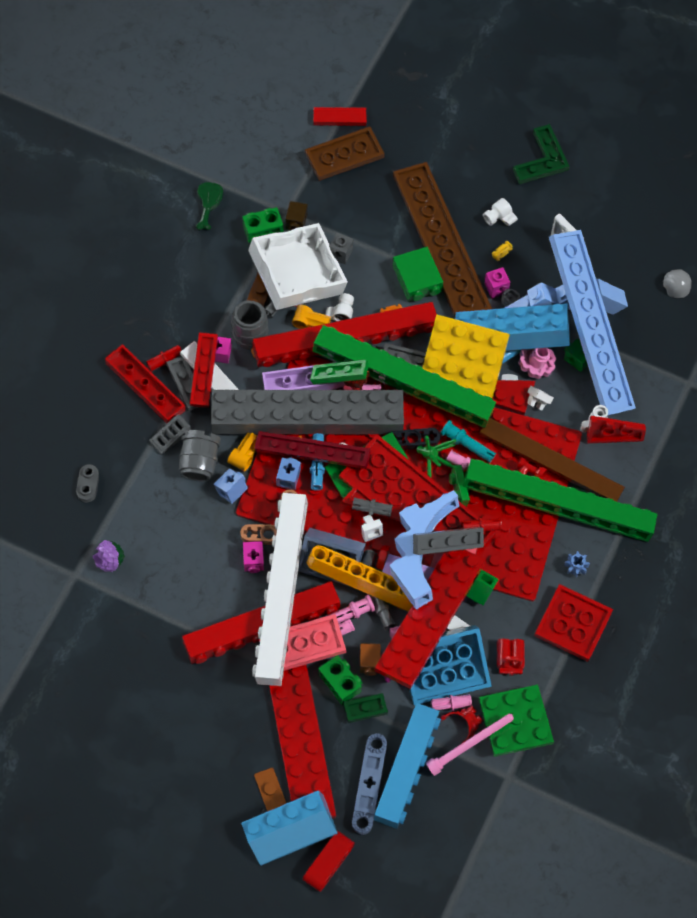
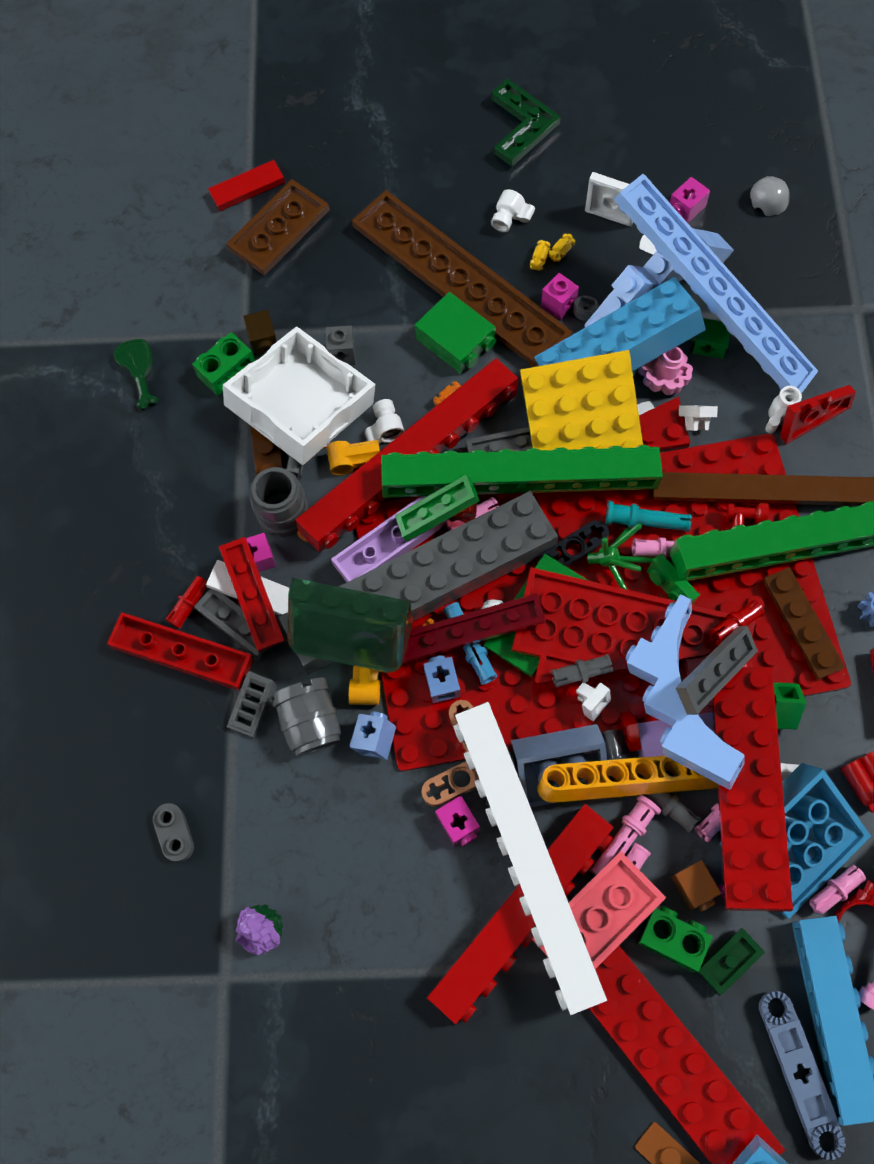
camera: 20 degrees left, 5 degrees up
none -> clear green windscreen [287,578,413,673]
none -> yellow piece [548,234,576,262]
none -> dark pink brick [670,177,710,223]
none -> reddish brown plate [762,567,845,681]

